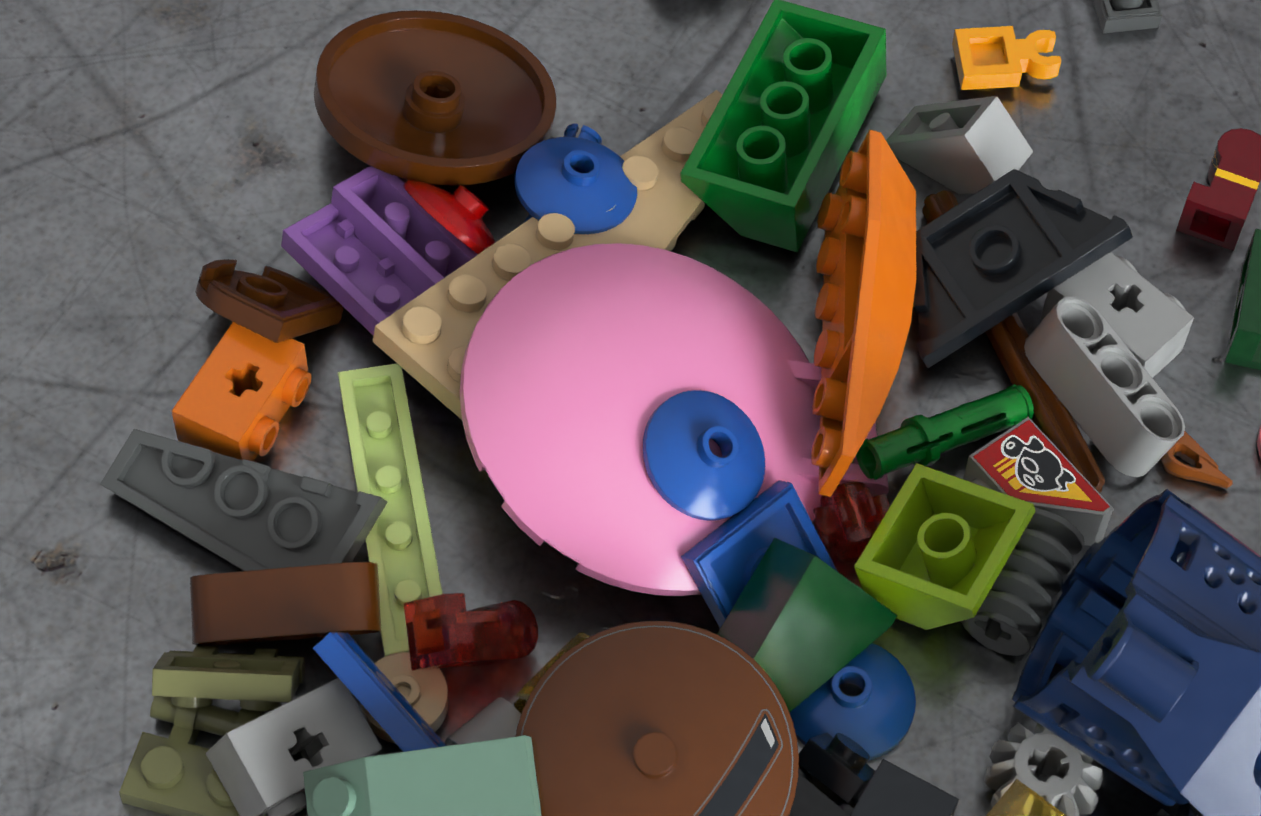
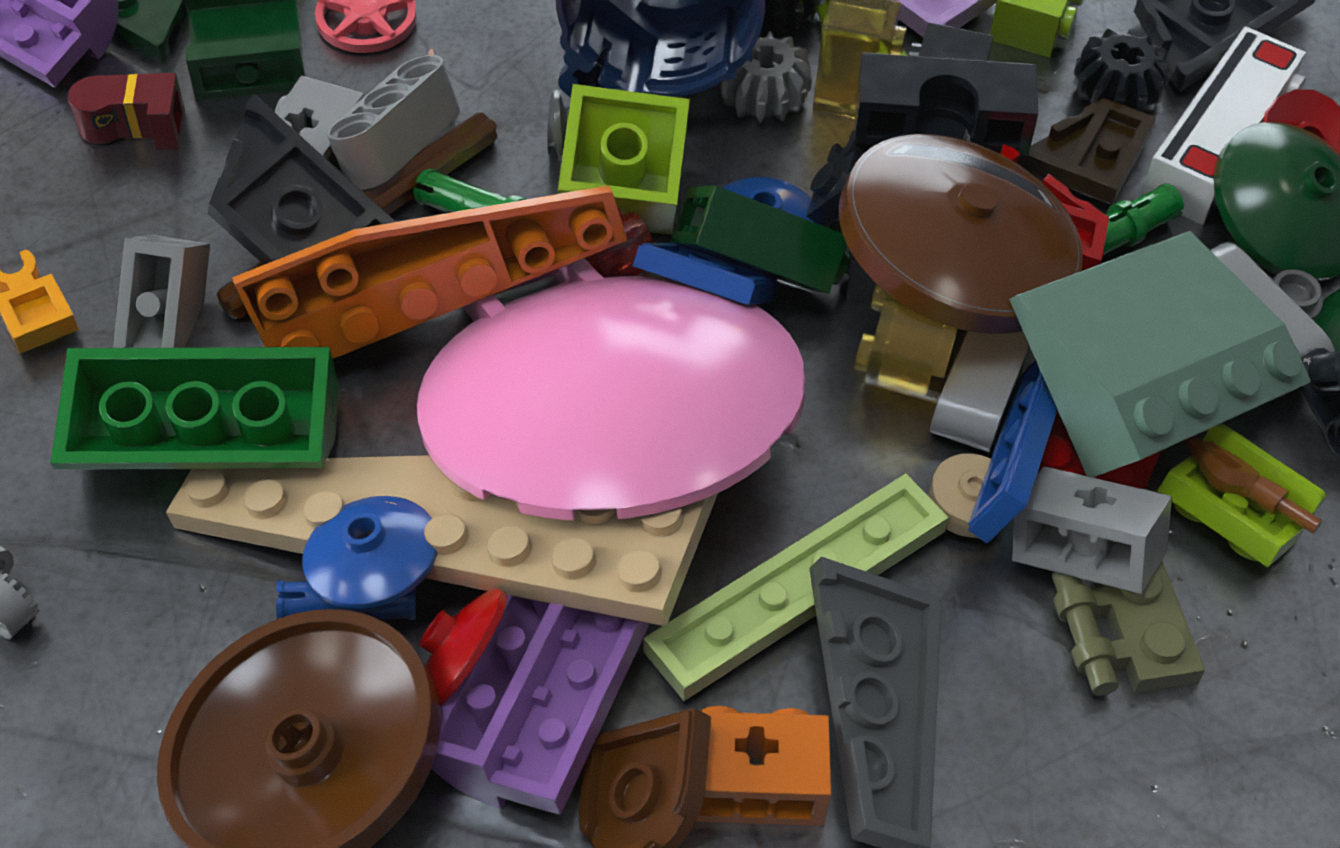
camera: 115 degrees left, 5 degrees down
olive plate [152,645,305,711] -> none
reddish brown beam [190,562,381,646] -> none
clear red leg [404,593,538,671] -> none
blue dish [643,390,765,521] -> none
slope [963,417,1114,546] -> none

